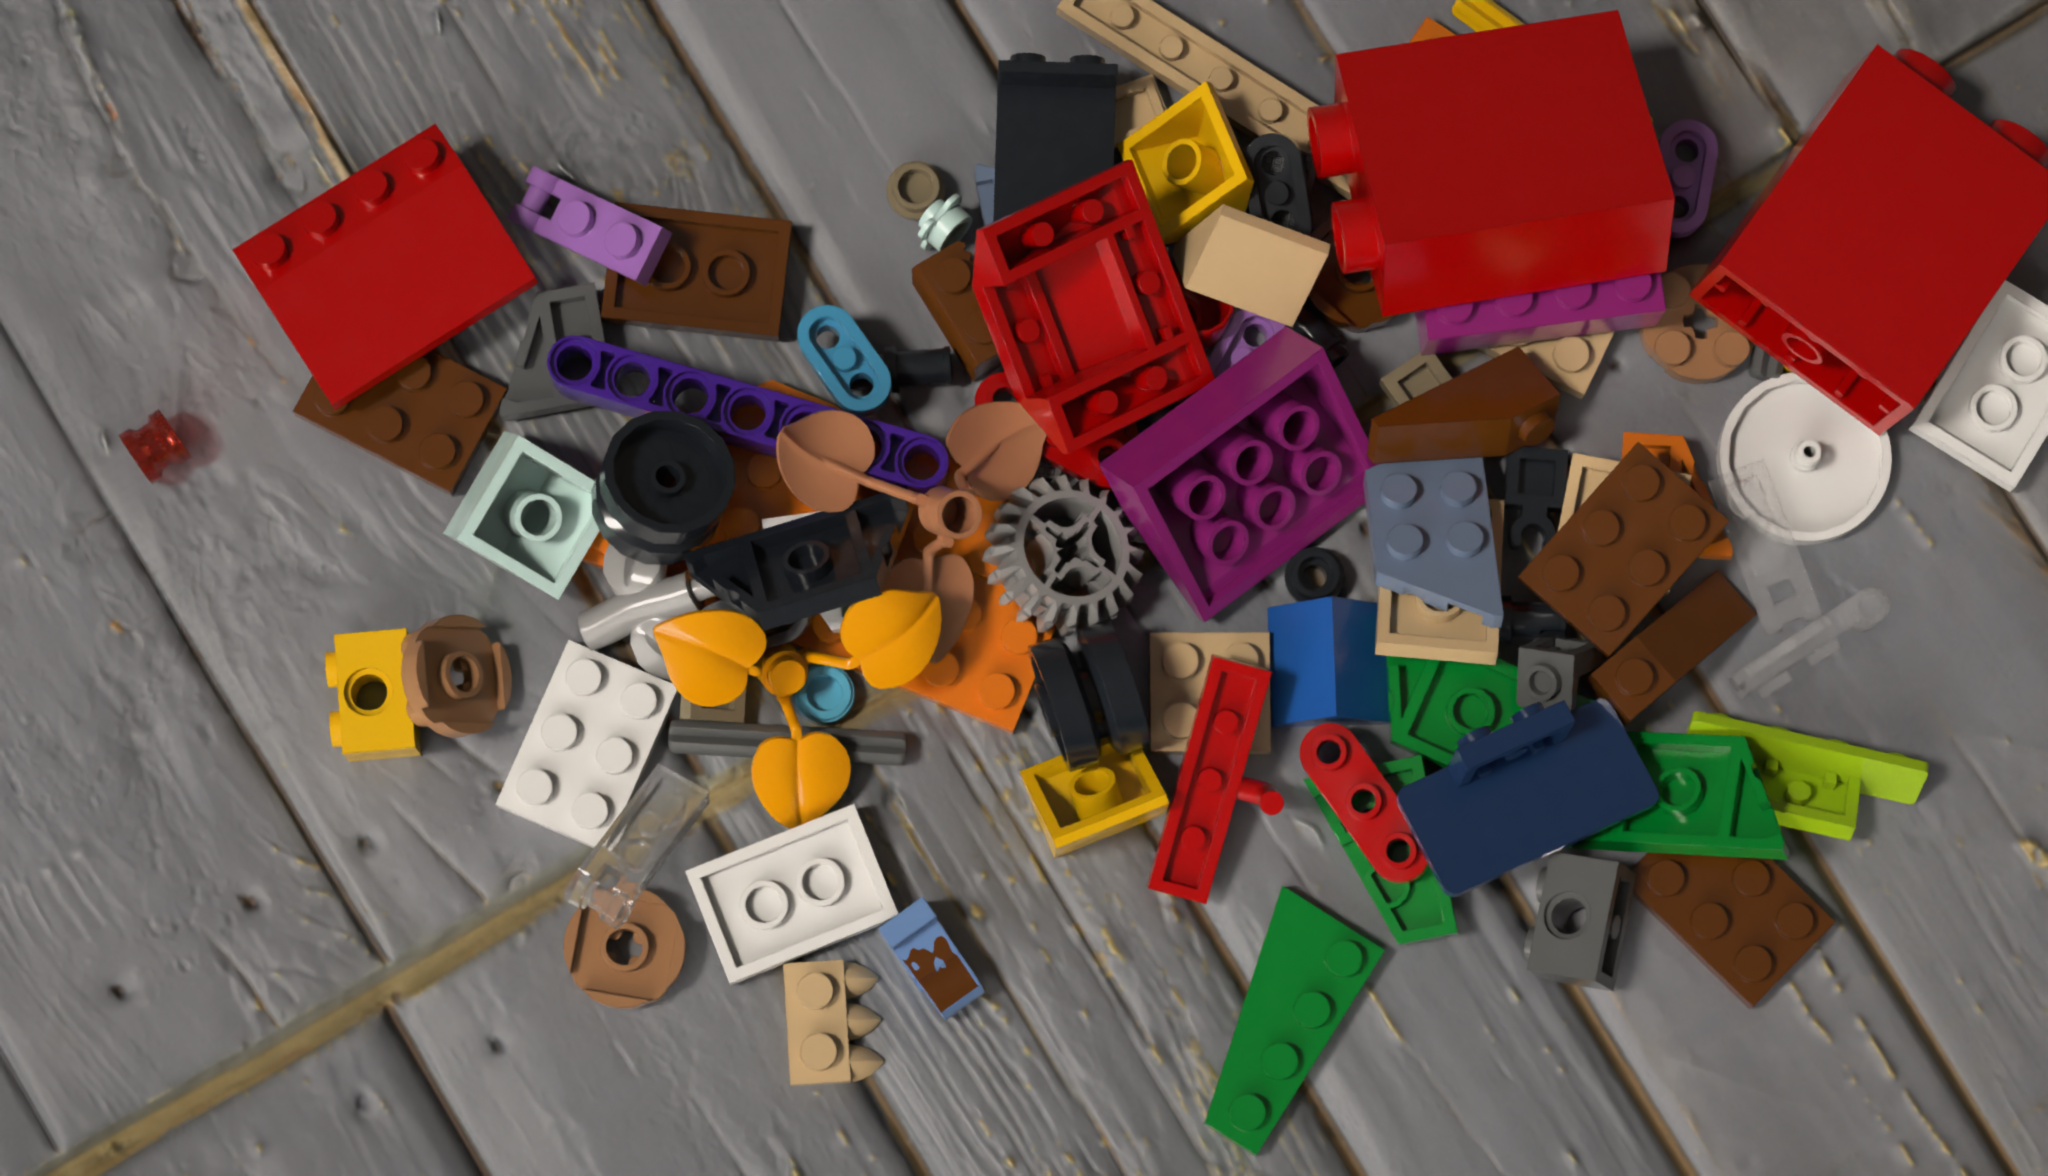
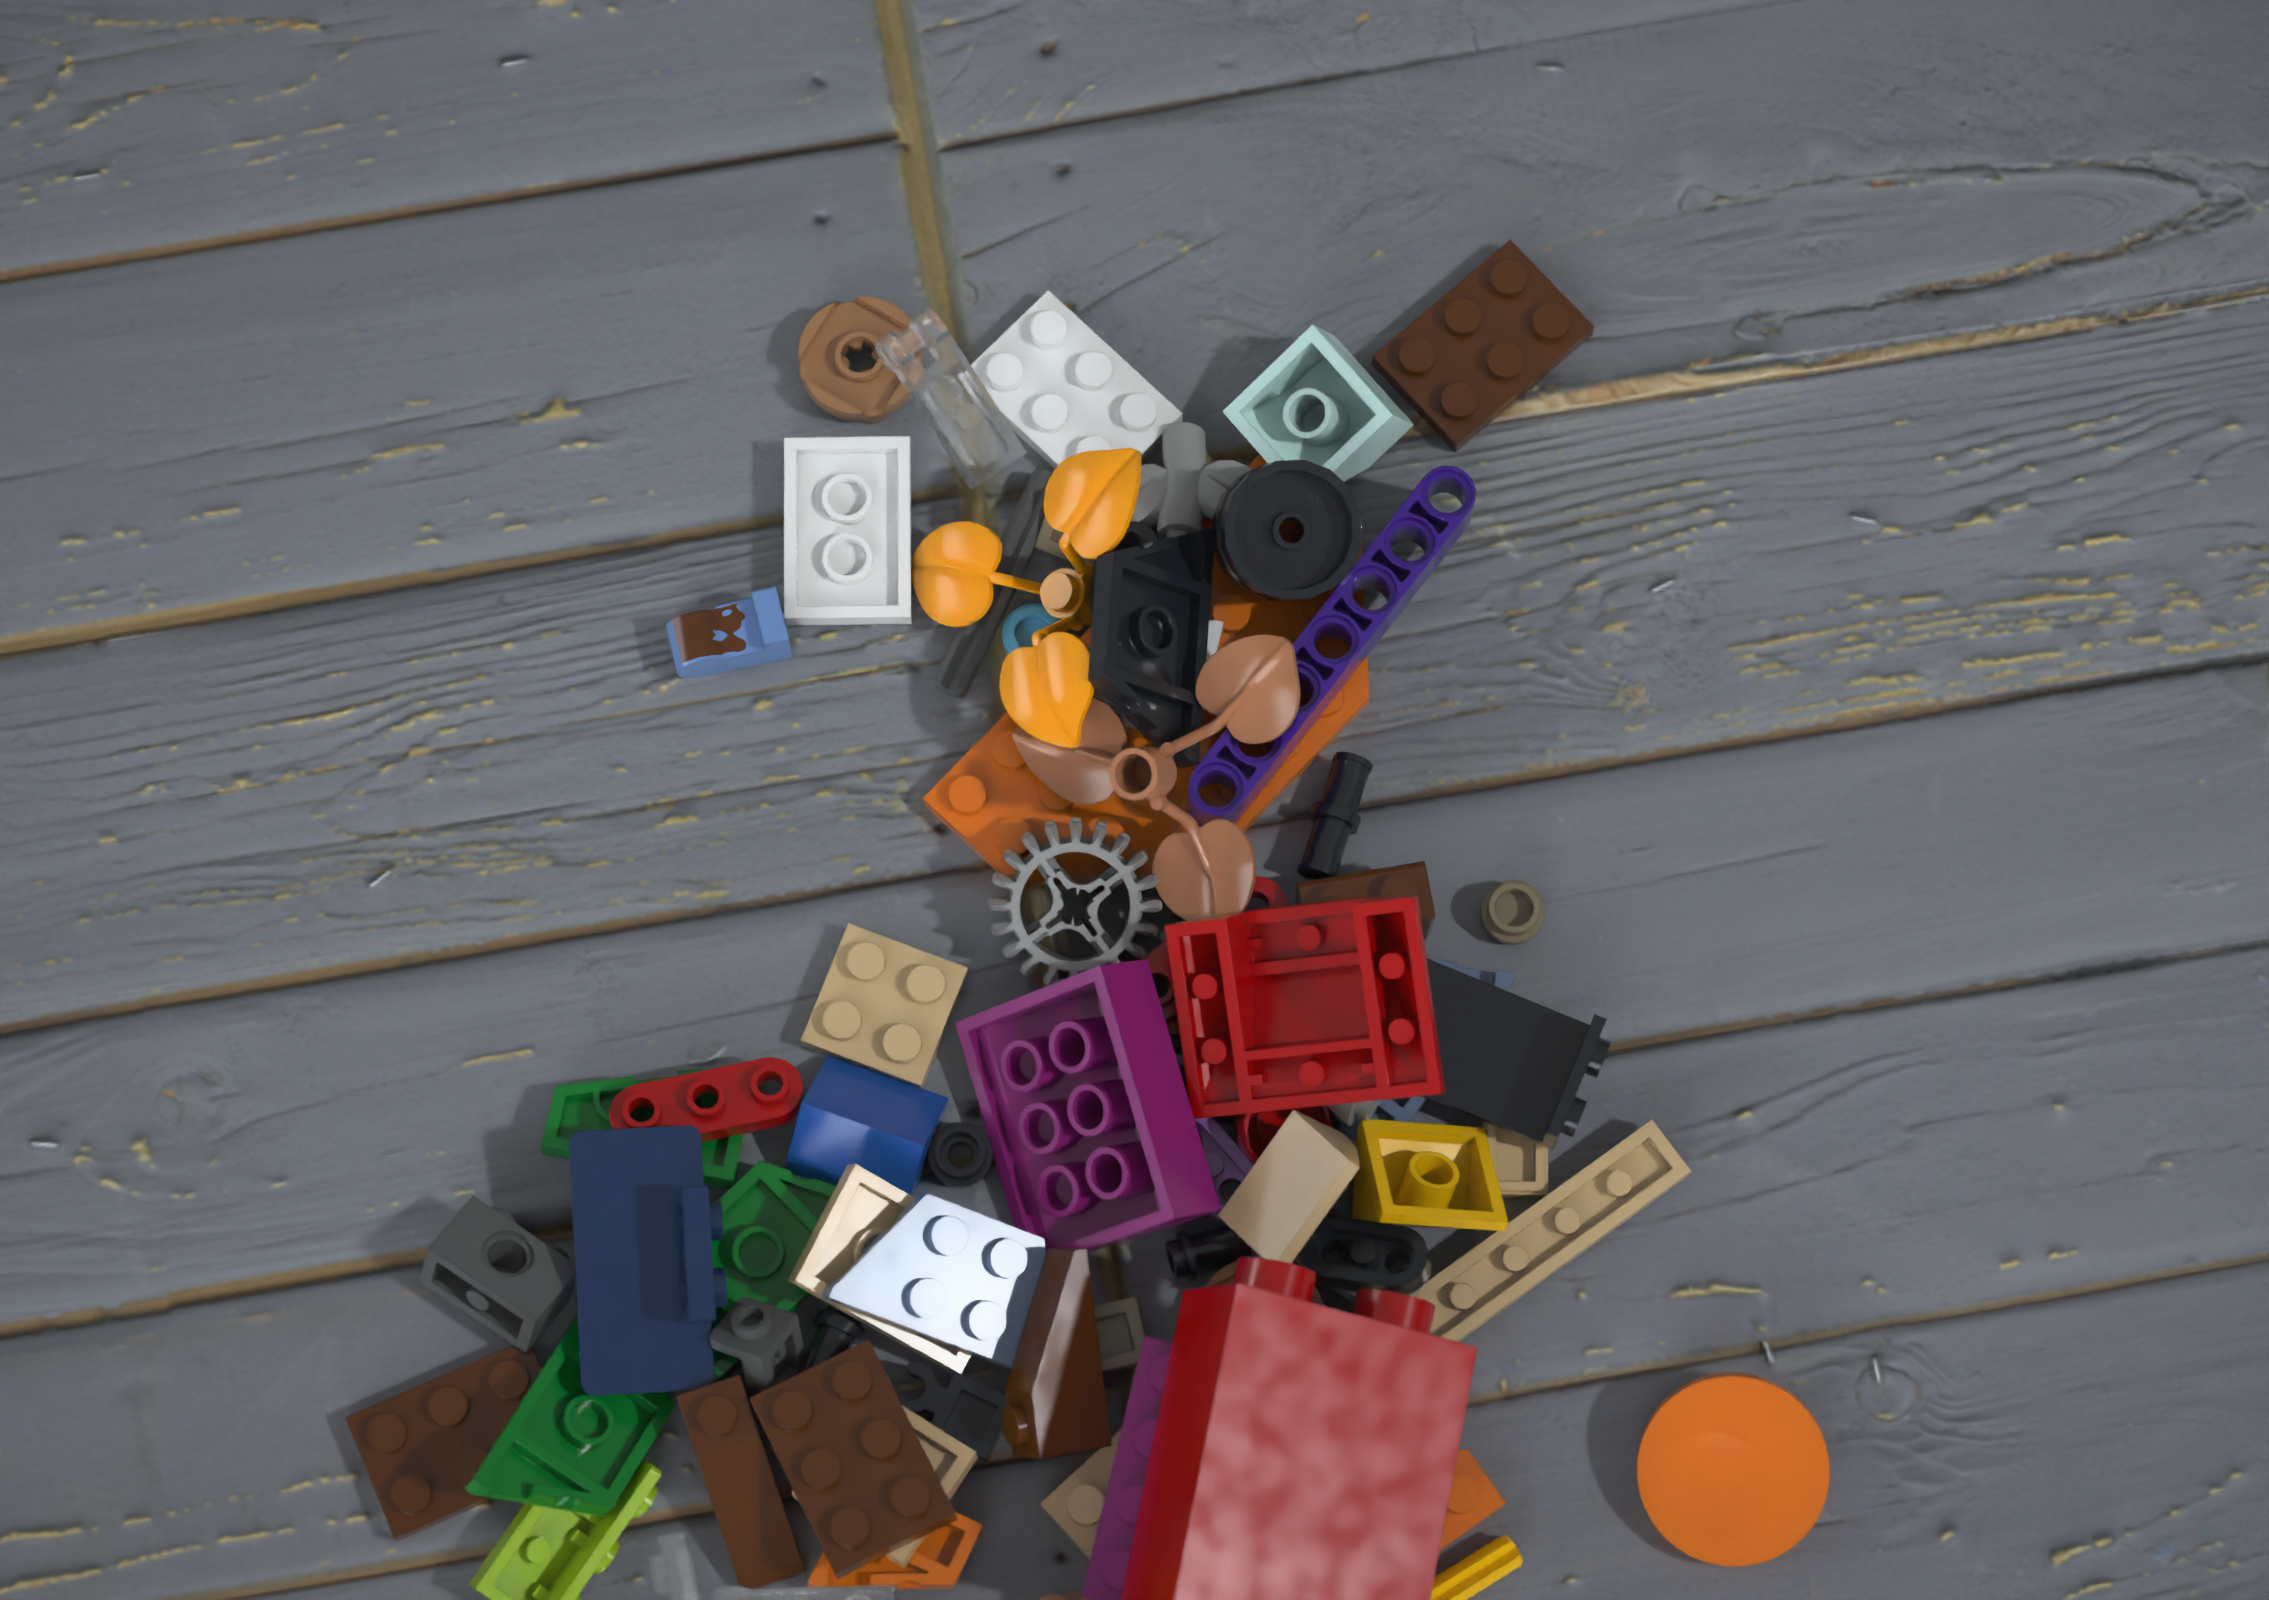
camera: 115 degrees right, 5 degrees down
clear red wheel [118,408,192,484] -> none
red slope [232,124,538,410] -> none
yellow brick [325,628,421,762] -> none
medium nougat plate [401,614,512,738] -> none
dark grey wing [499,282,606,422] -> none
medium lavender plate [507,166,673,286] -> none
reddish brown plate [601,202,793,341] -> none
tan plate [783,960,884,1087] -> none
dark azure plate [797,305,892,417] -> none
light aqua plate [918,193,973,251] -> none
yellow slope [1019,737,1169,859] -> none
black wheel [1028,620,1151,772] -> none
red plate [1147,654,1284,904] -> none
green wing [1204,885,1385,1156] -> none

